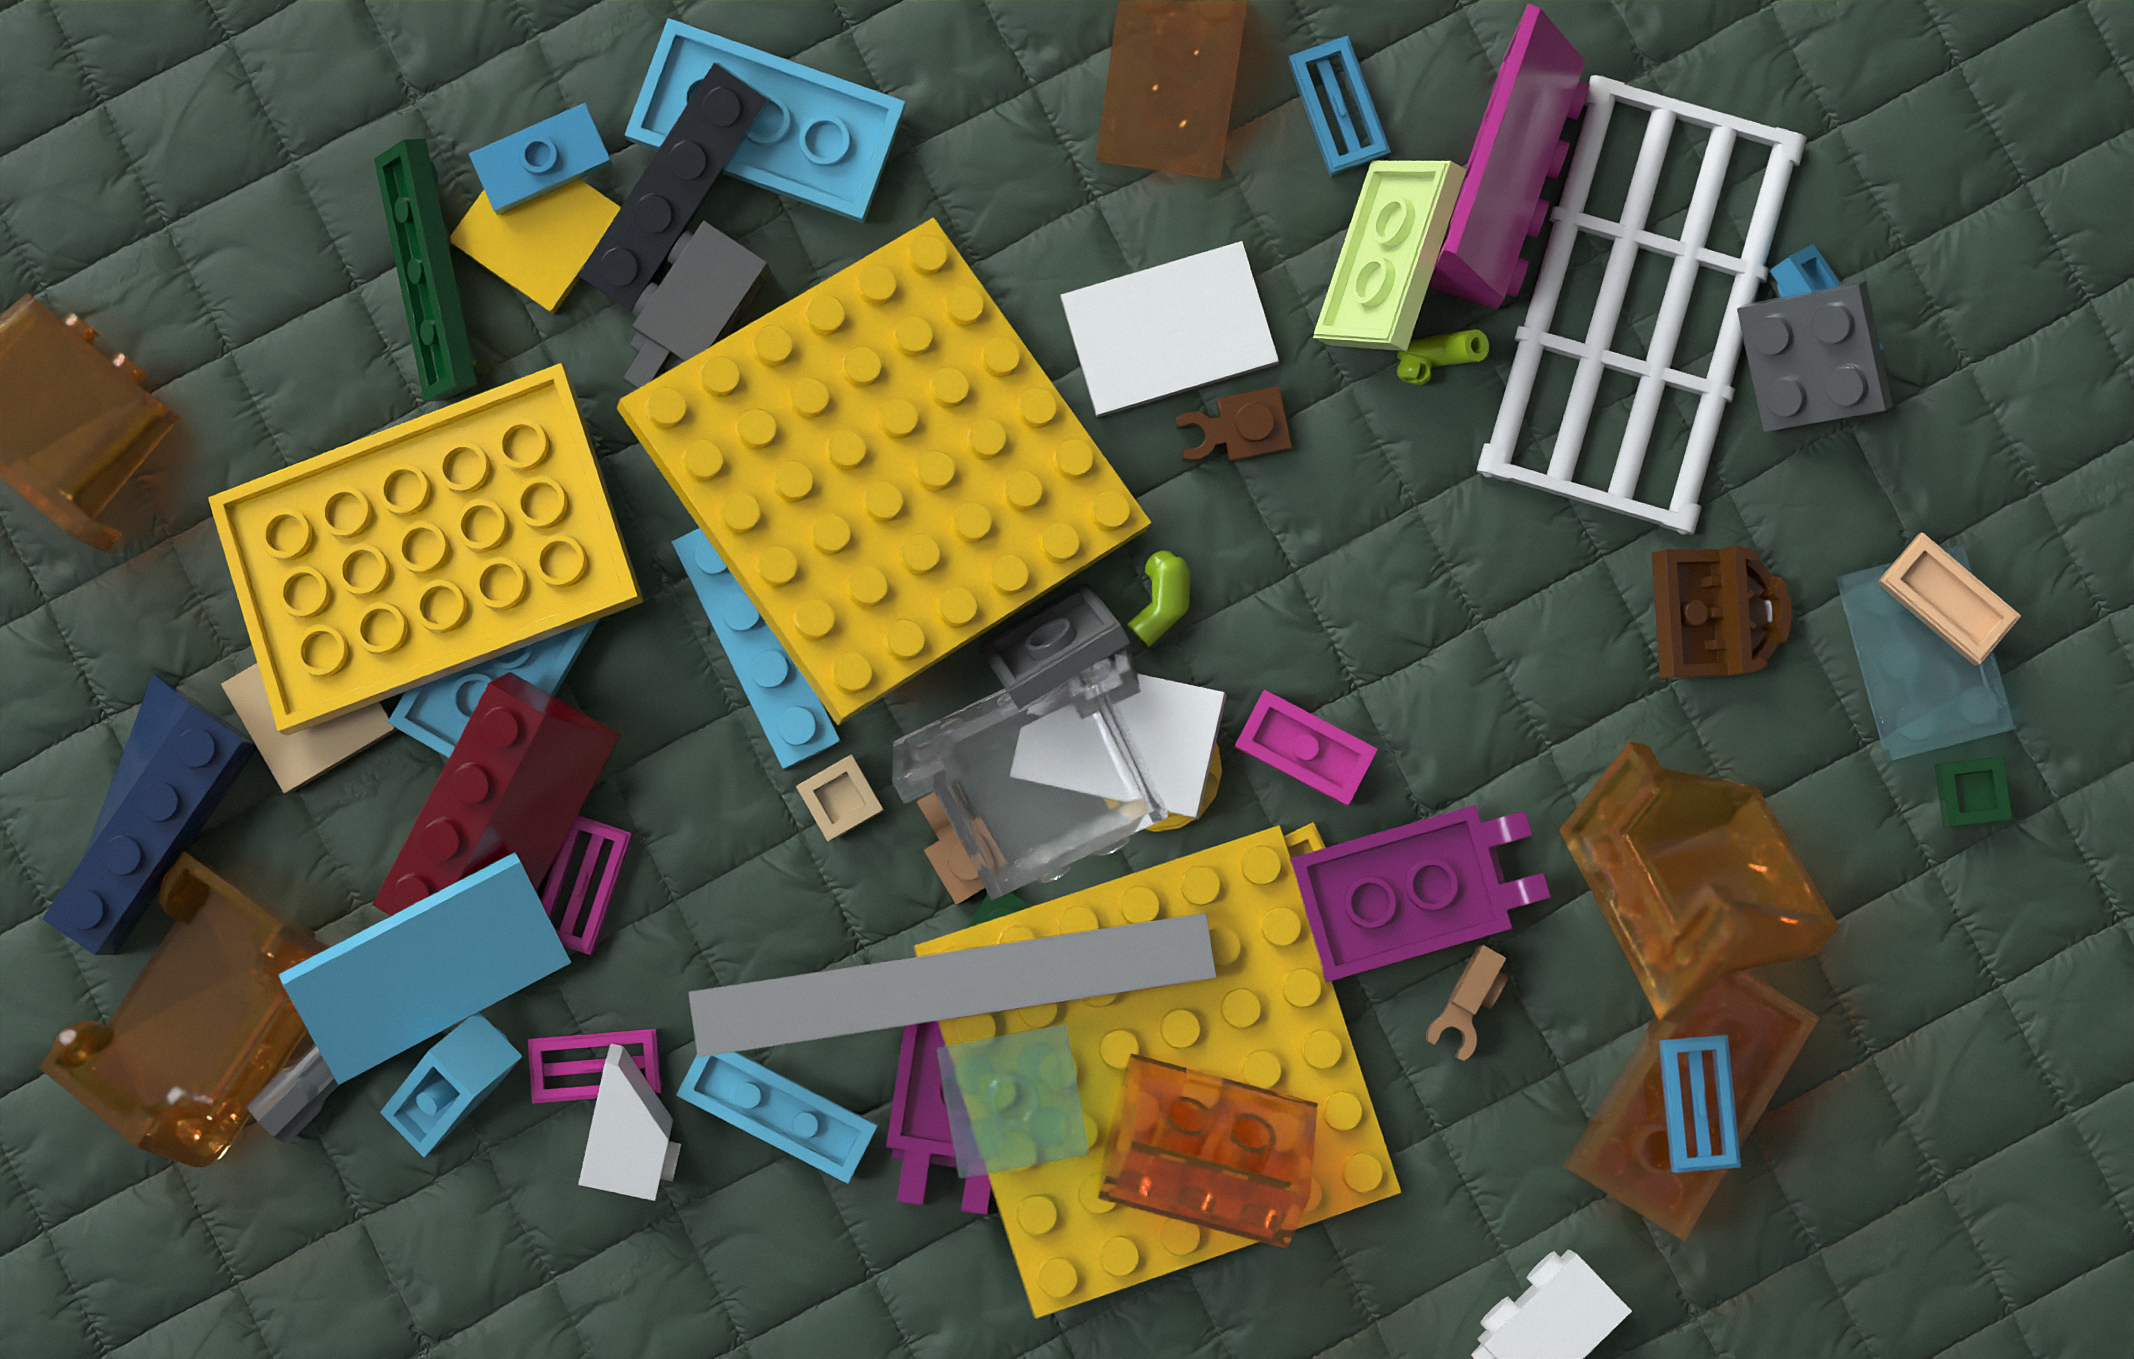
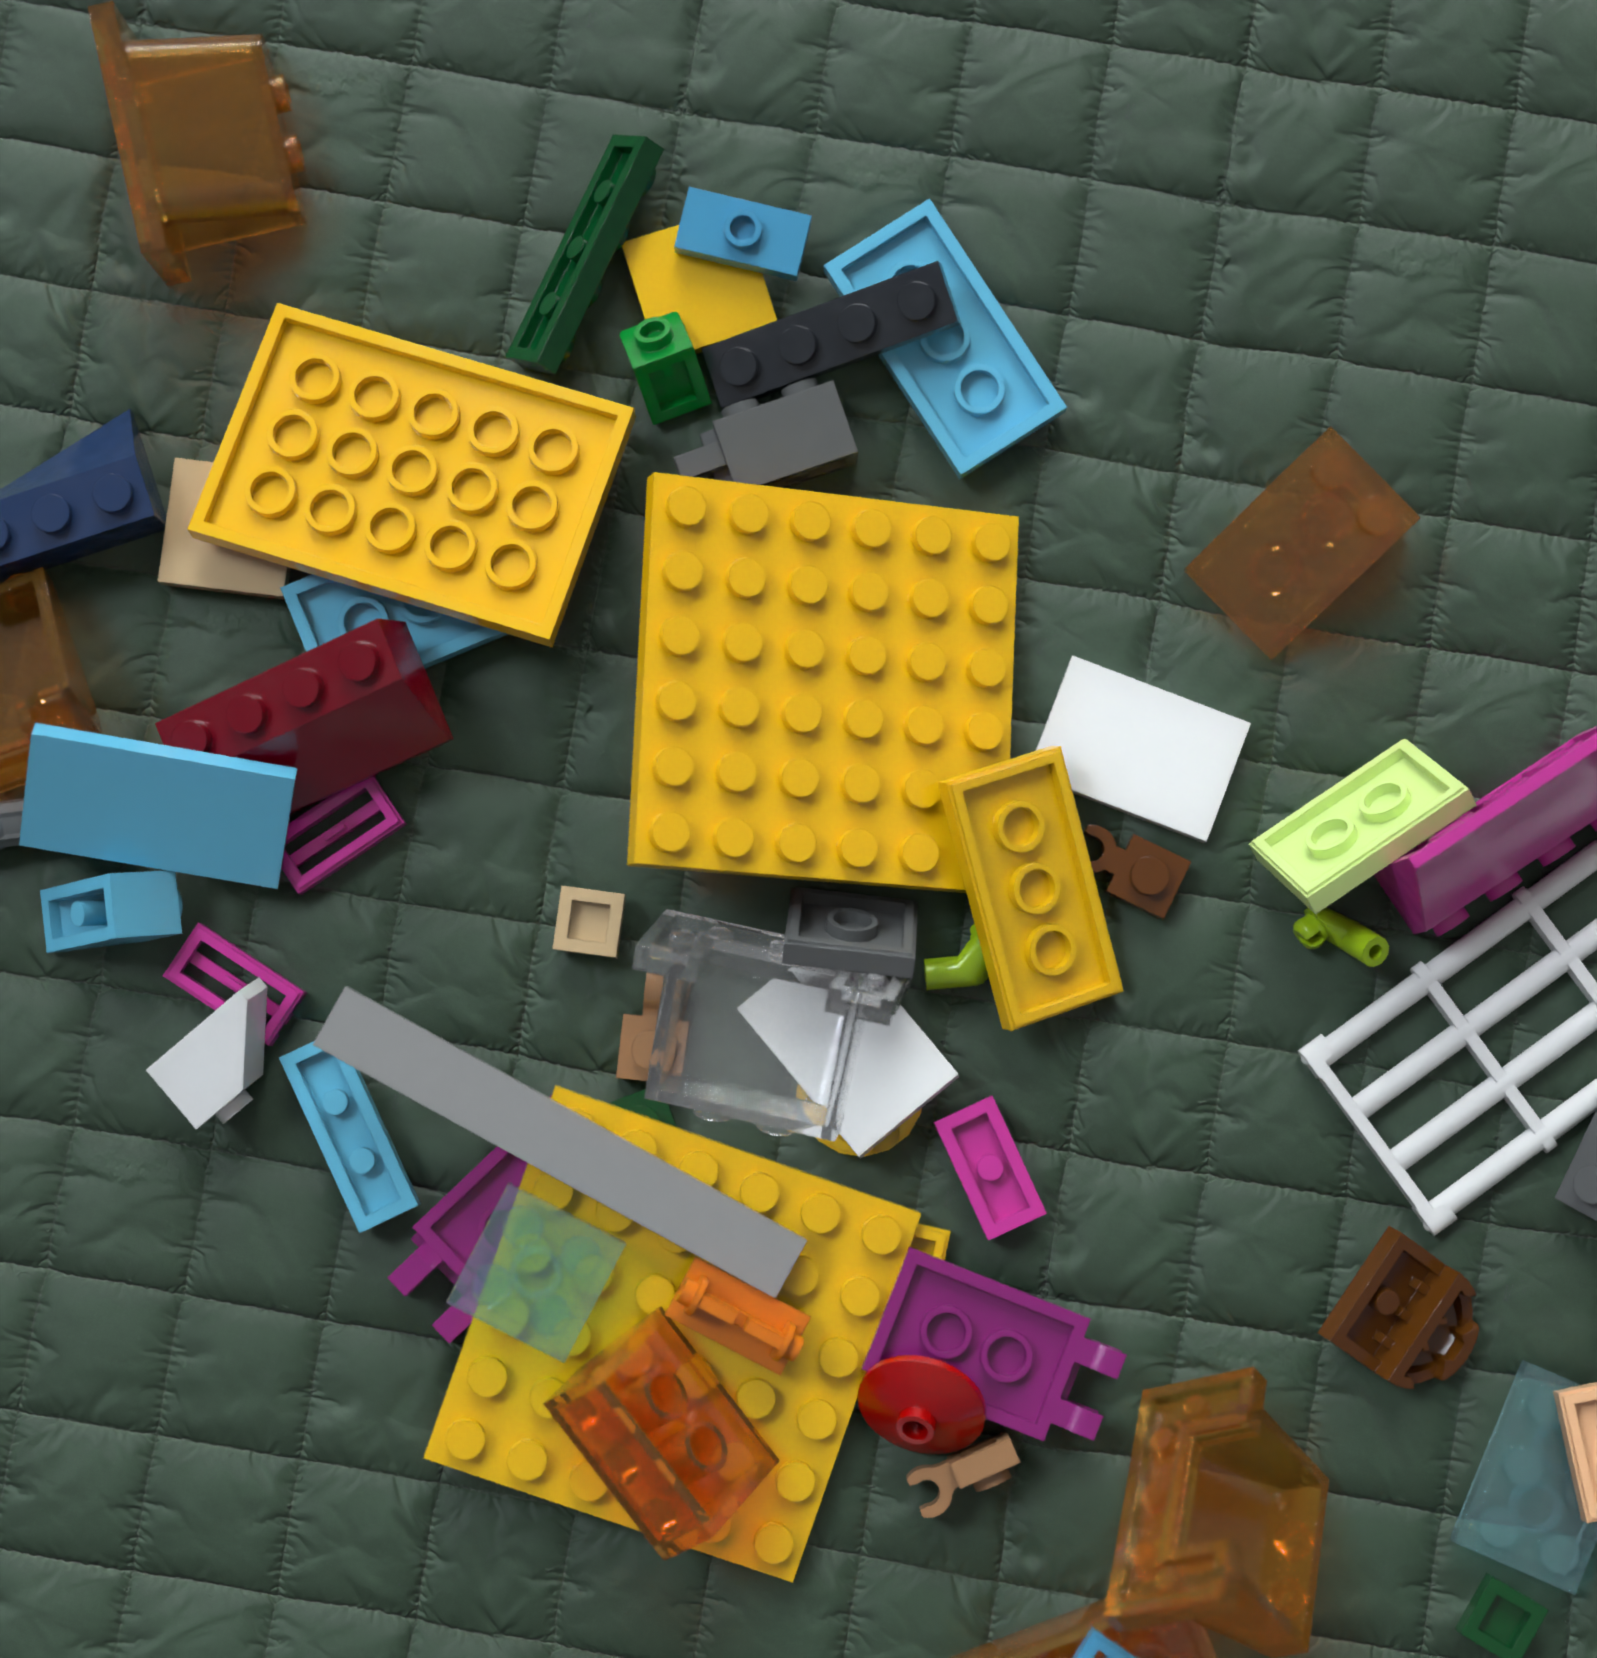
camera: 35 degrees right, 0 degrees up
medium azure plate [672,528,841,770] -> none
dark azure tile [1288,35,1391,177] -> none
none -> green bracket [619,312,712,425]
none -> orange hinge [665,1256,811,1376]
none -> red dish [858,1355,987,1454]
none -> yellow tile [937,746,1124,1031]

